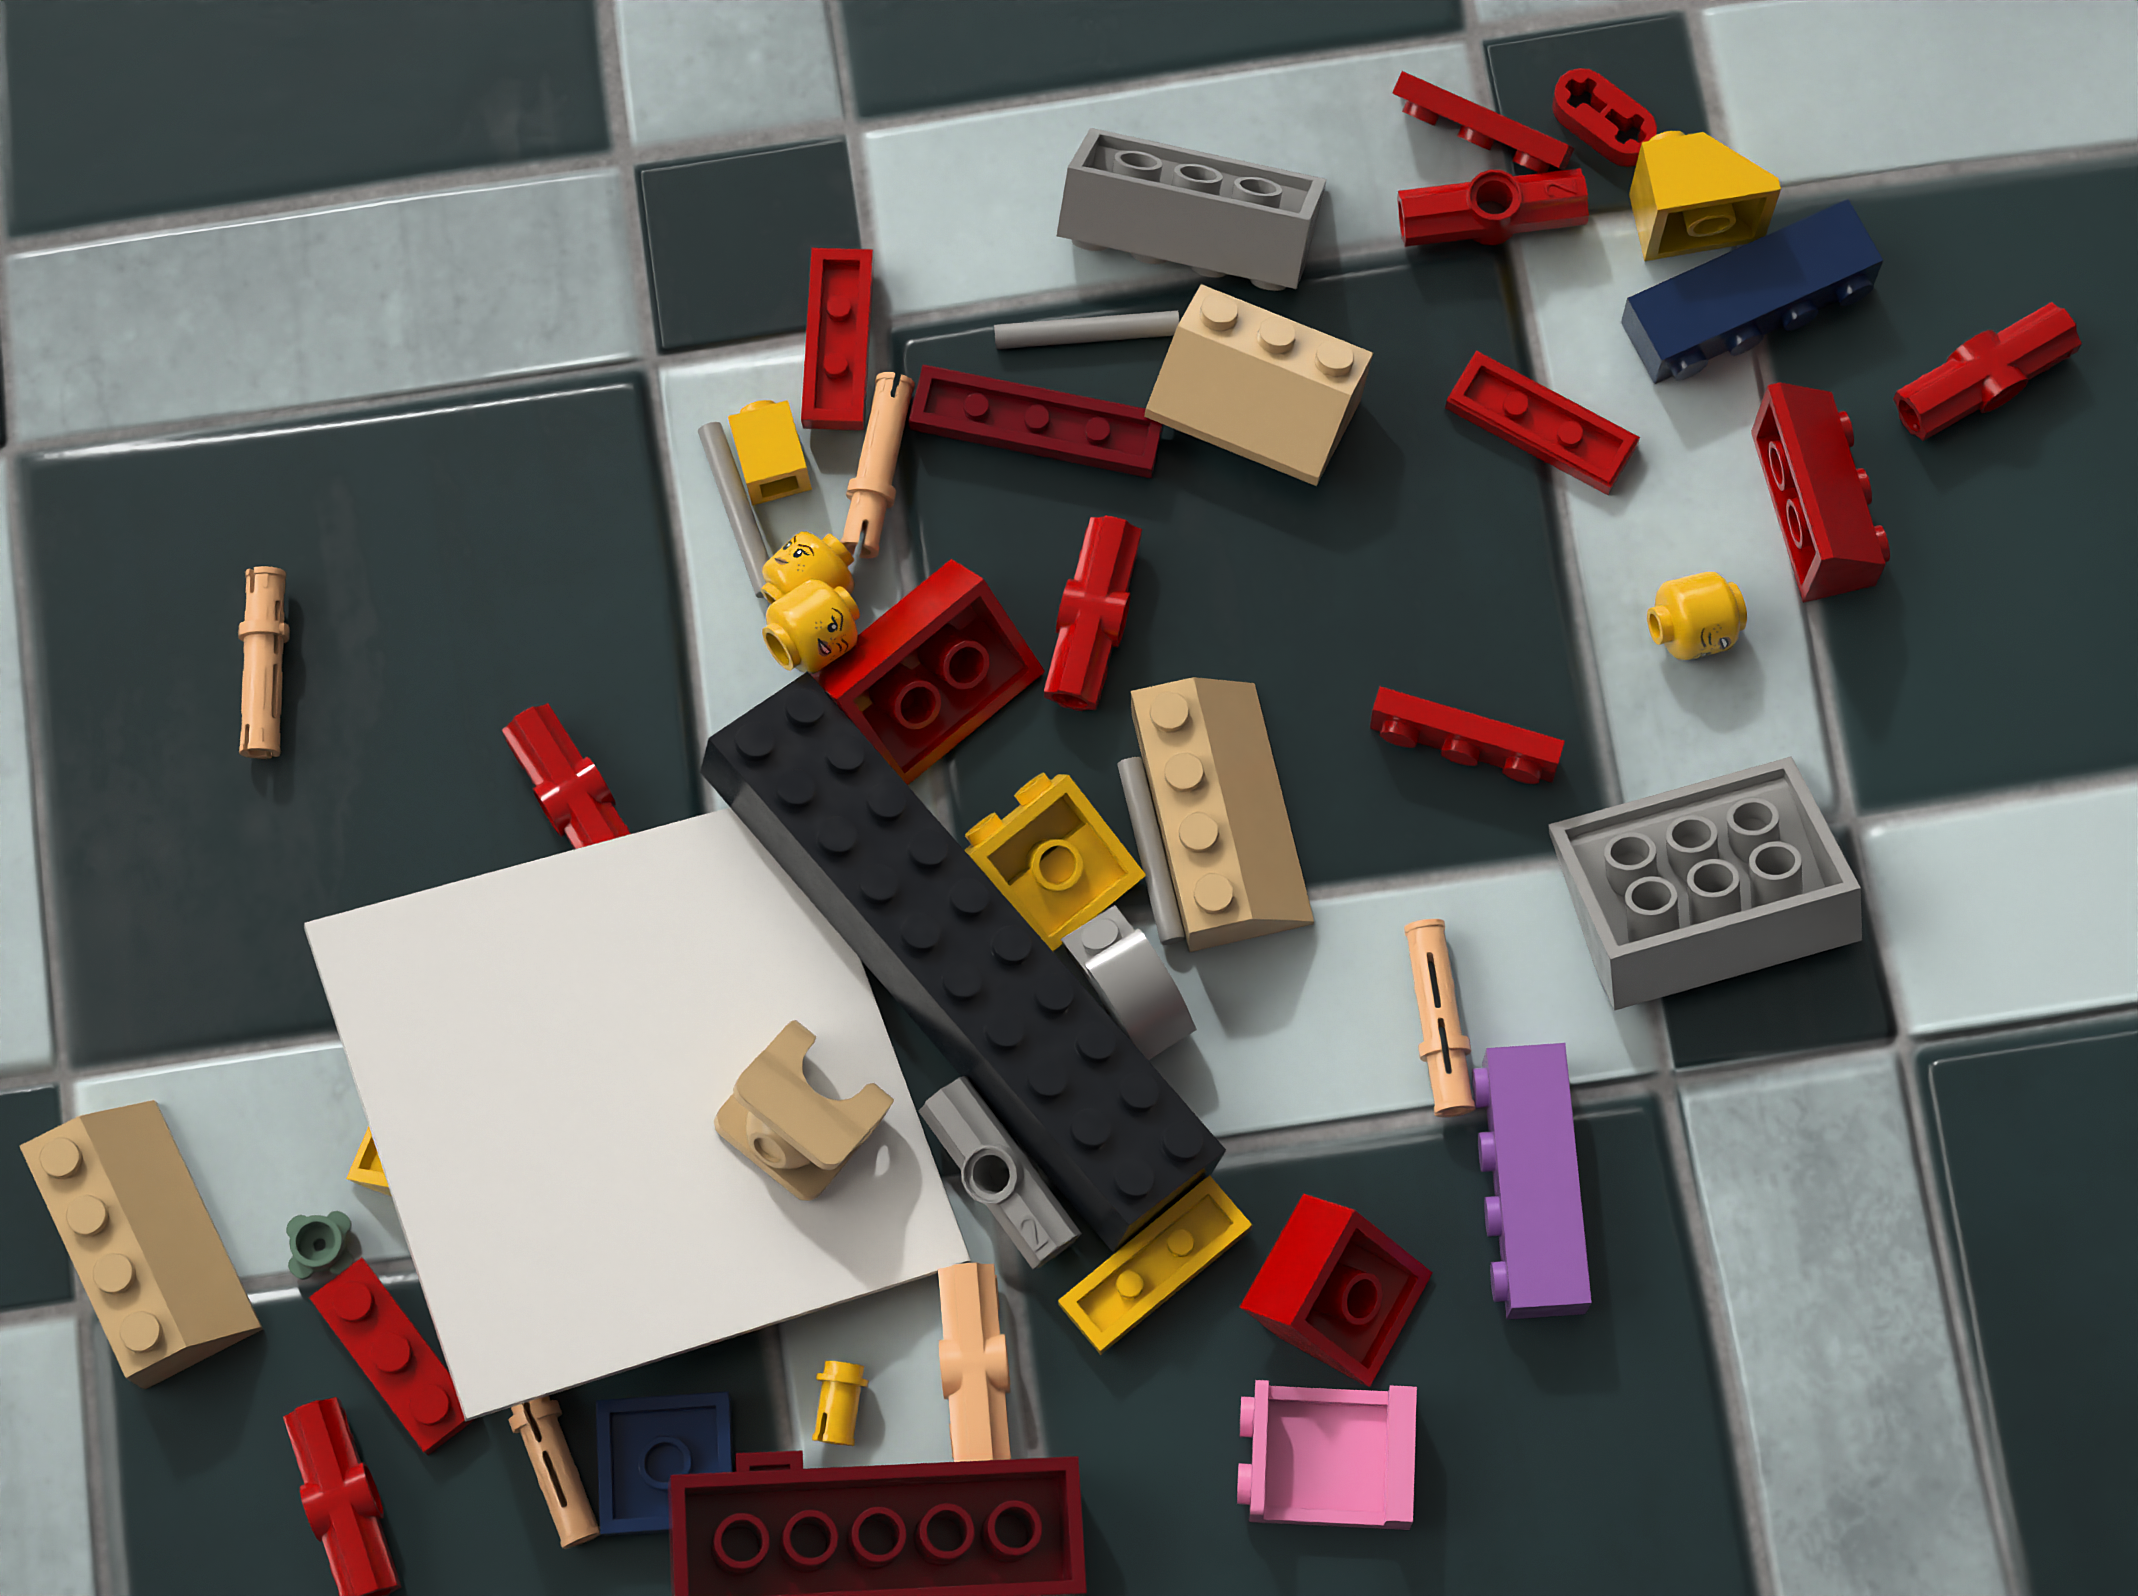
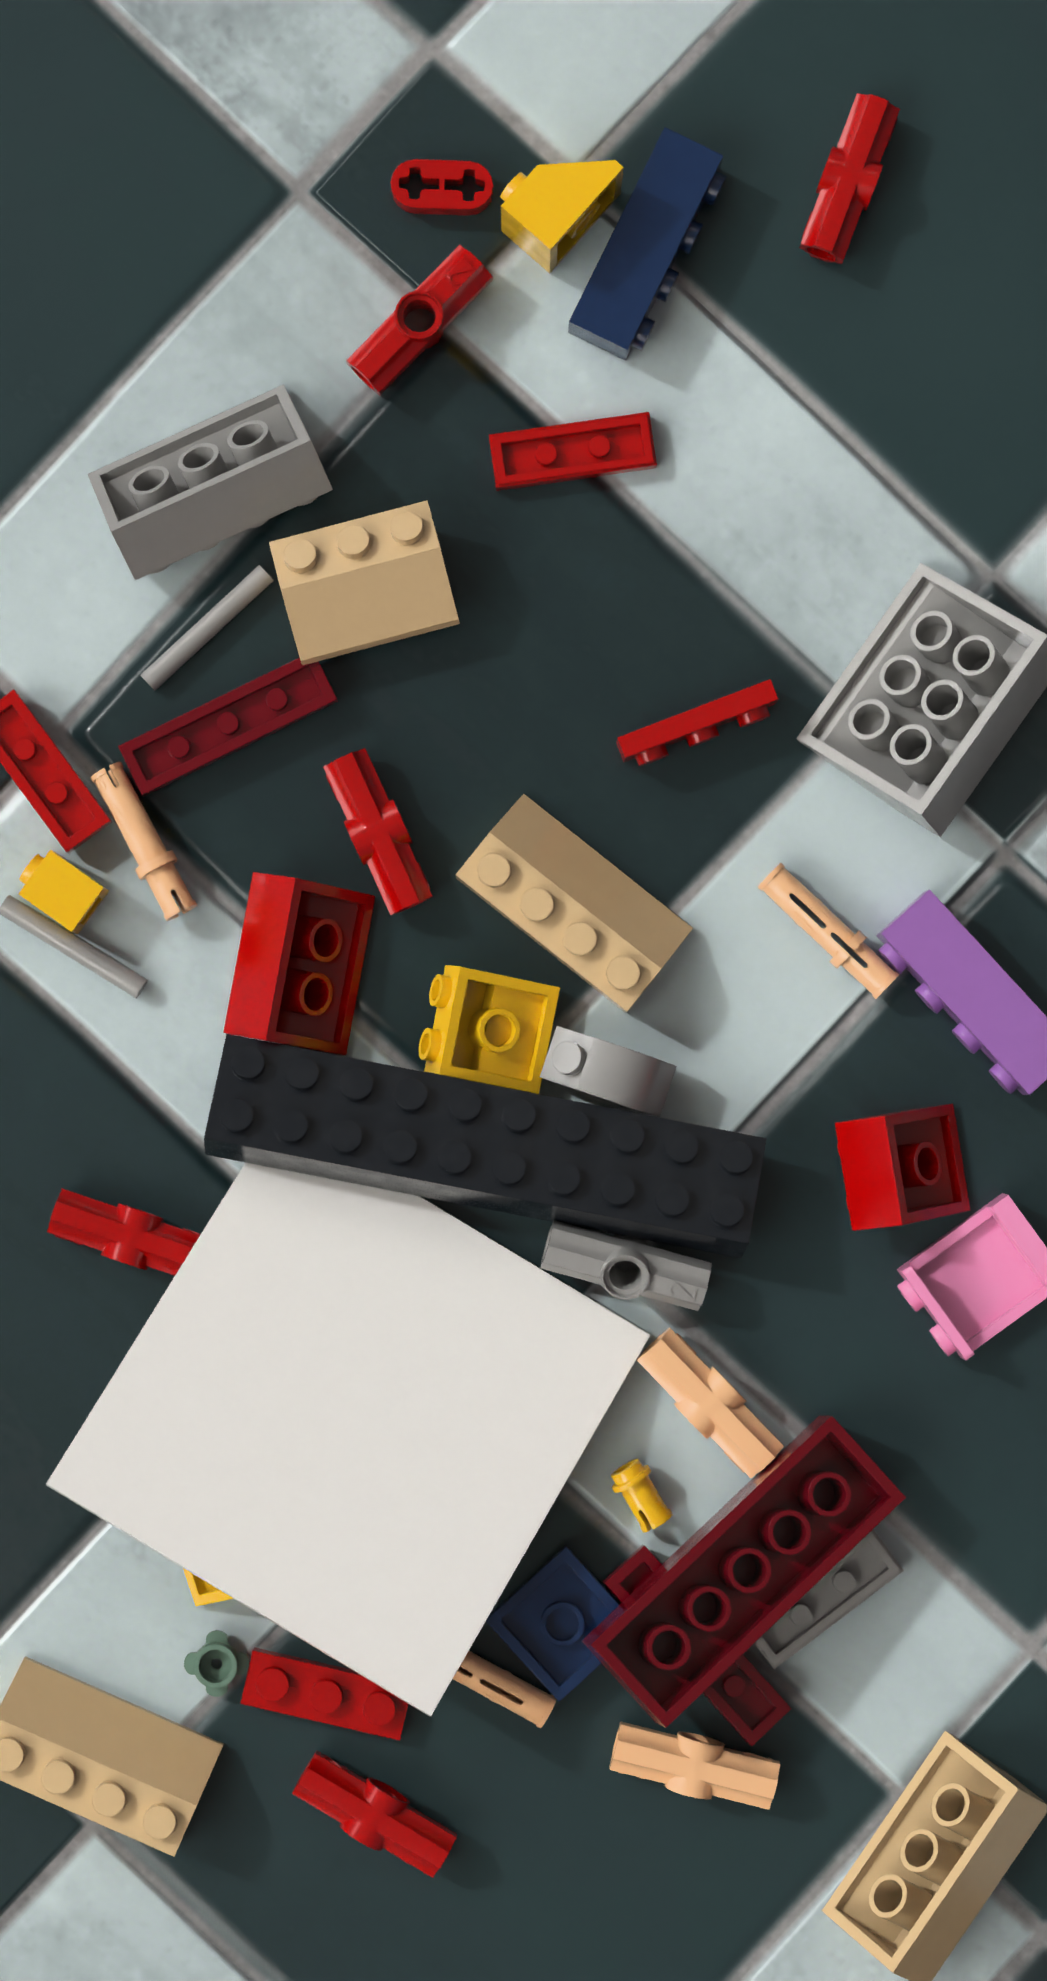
camera: 45 degrees left, 15 degrees up
tan piece [714,1020,894,1201] -> none
yellow head [760,531,855,604] -> none
yellow head [762,579,860,674] -> none
yellow plate [1058,1175,1252,1355] -> none
light grey bar [1117,757,1186,945] -> none
red plate [1392,71,1575,173] -> none
yellow head [1647,572,1747,660] -> none
red slope [1751,382,1890,603] -> none

